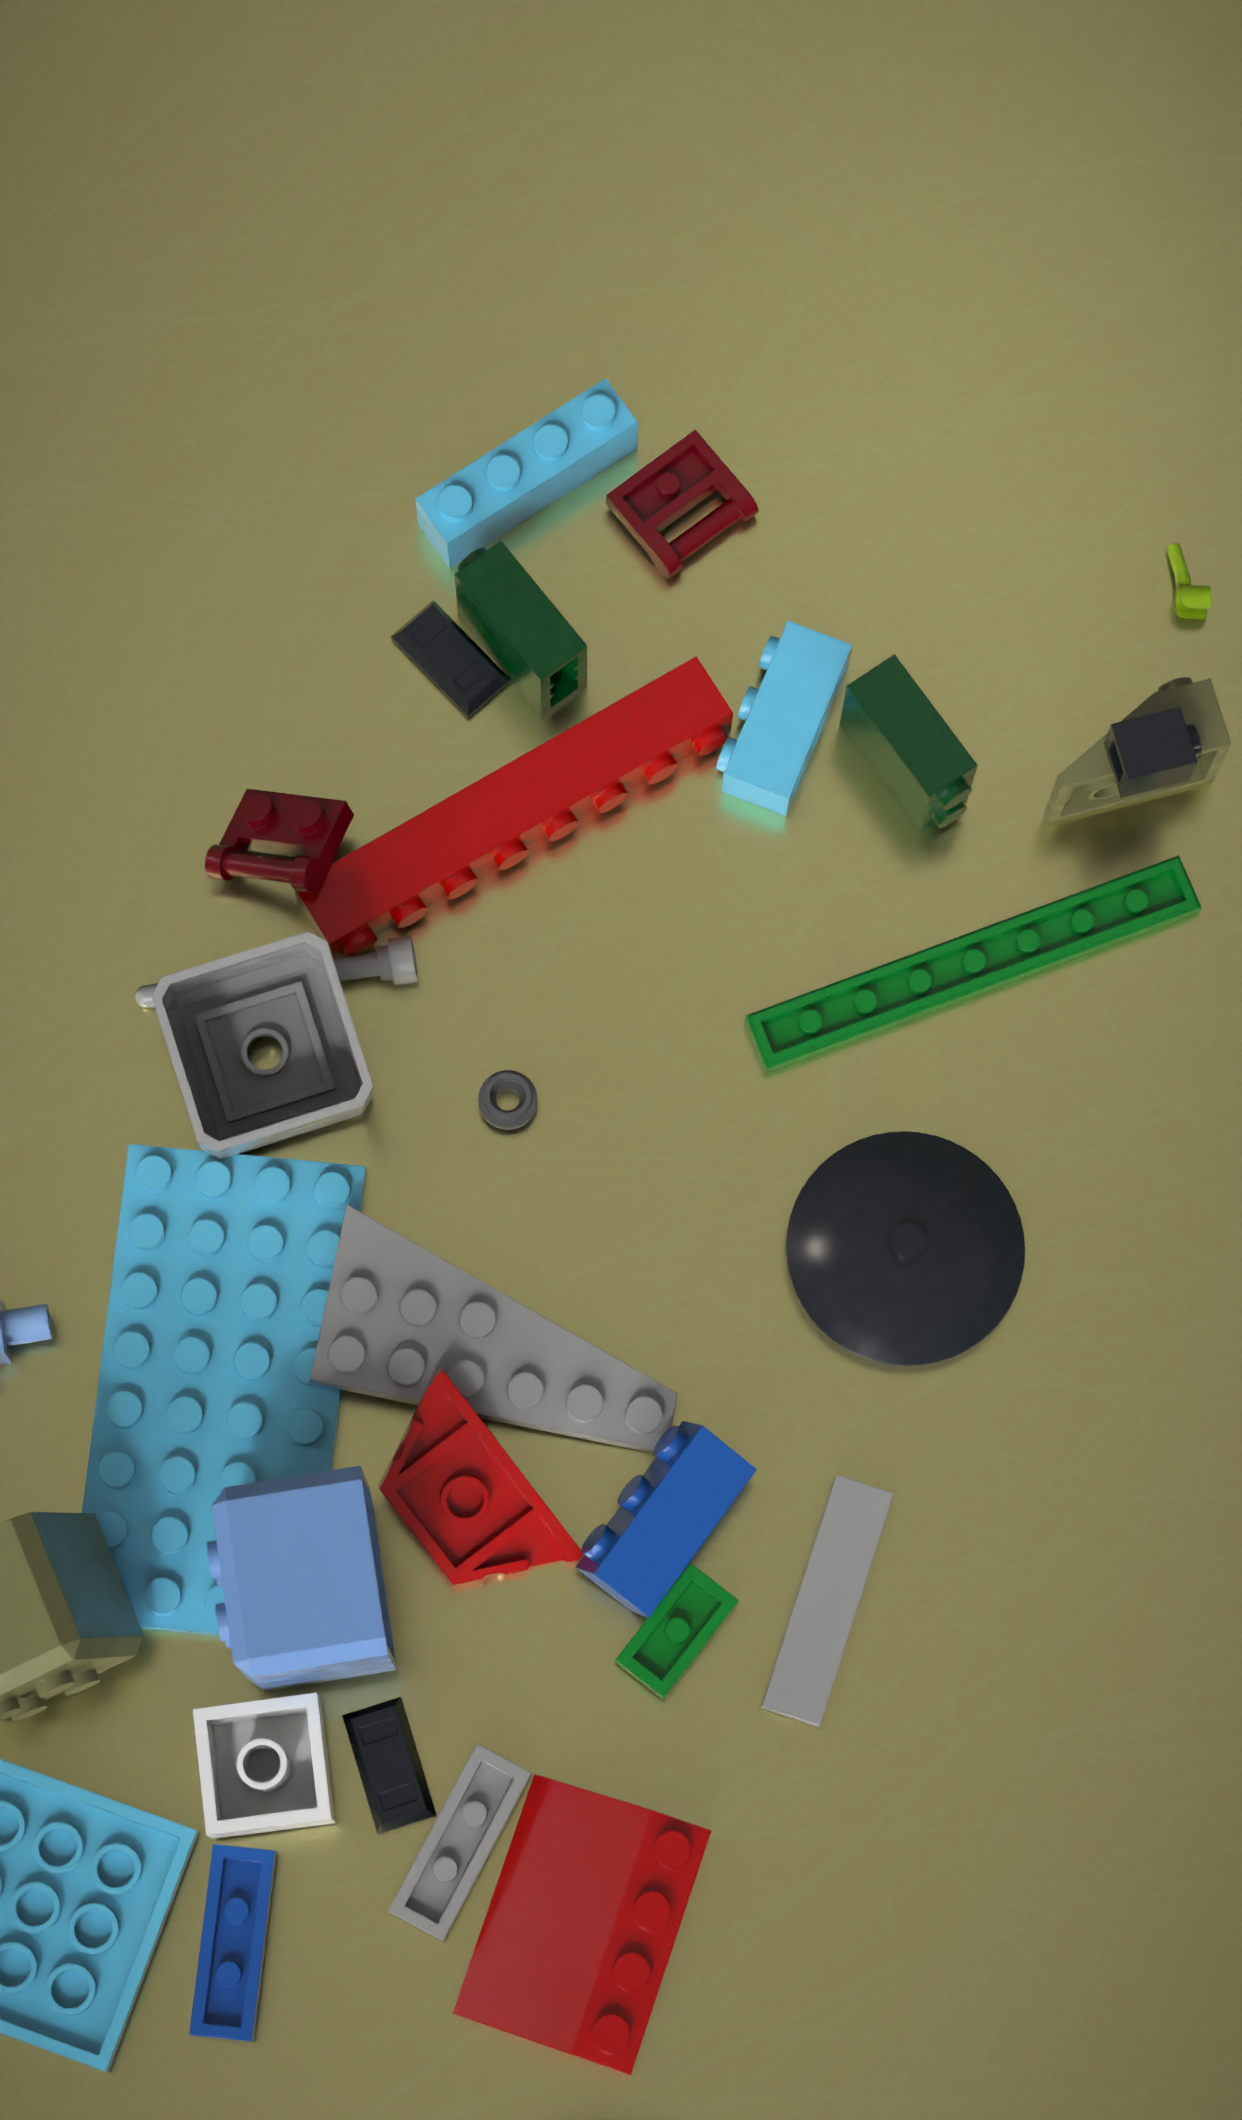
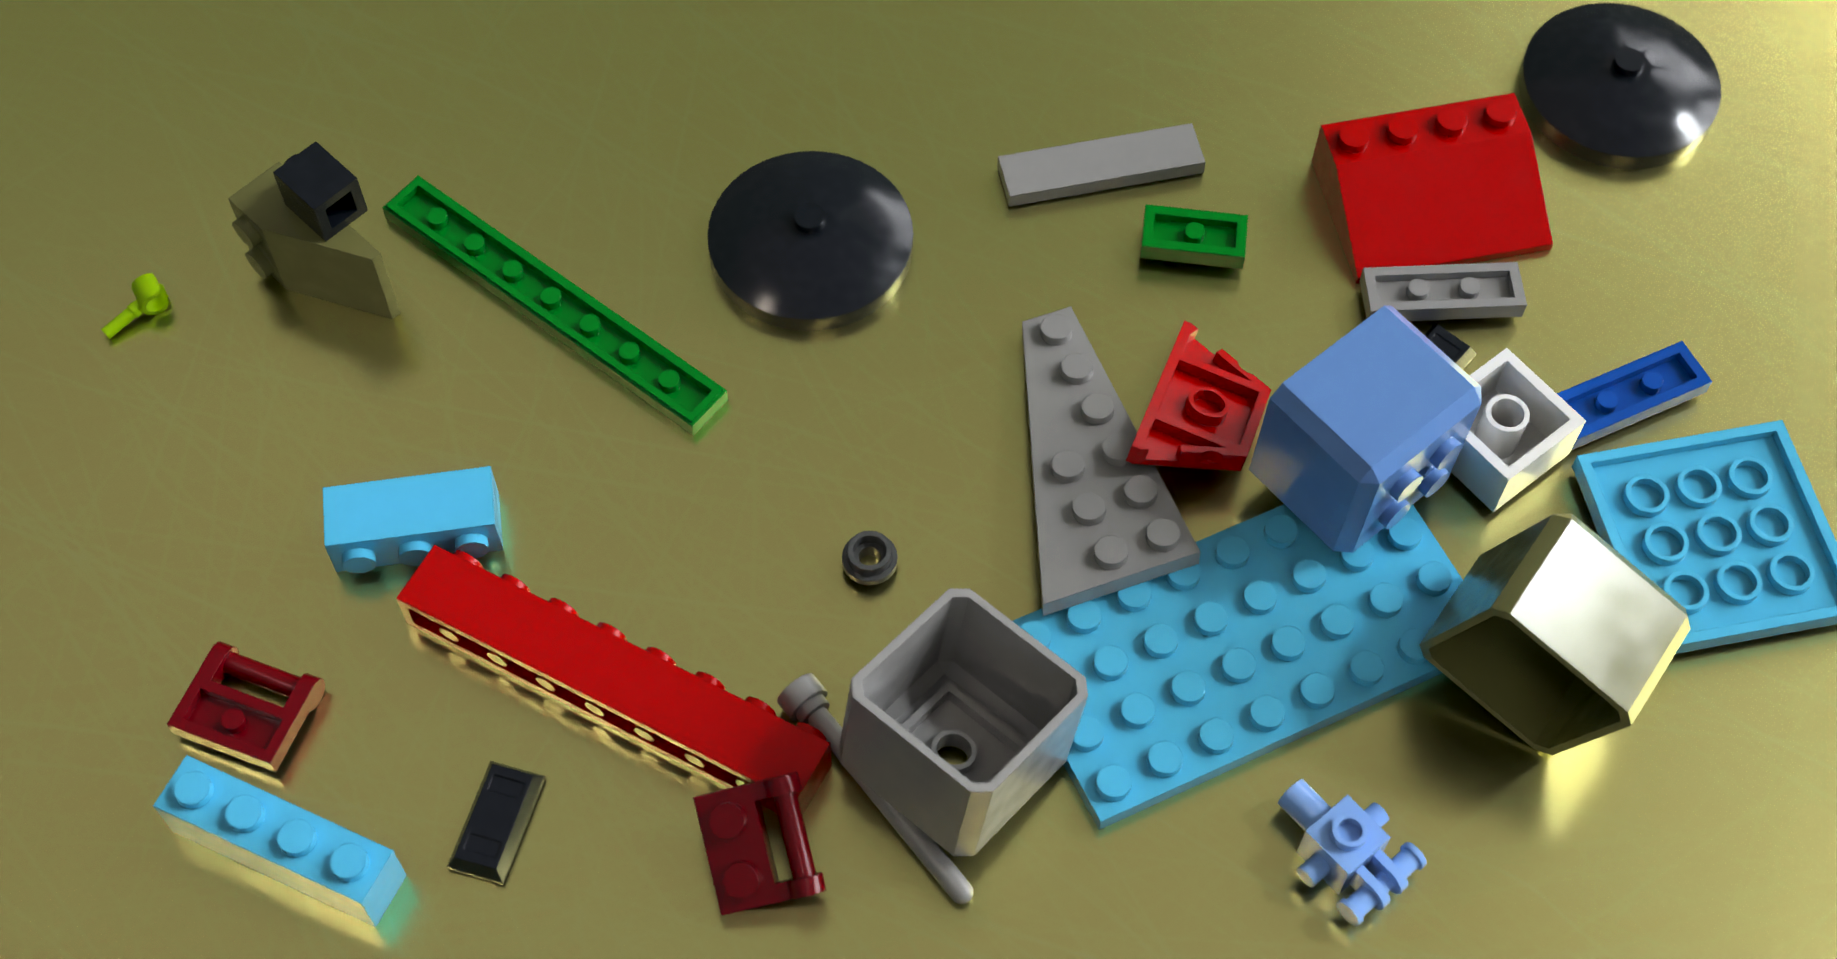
camera: 120 degrees left, 15 degrees down
dark green brick [454,541,587,718] -> none
blue brick [575,1421,757,1618] -> none
dark green brick [840,654,978,833] -> none

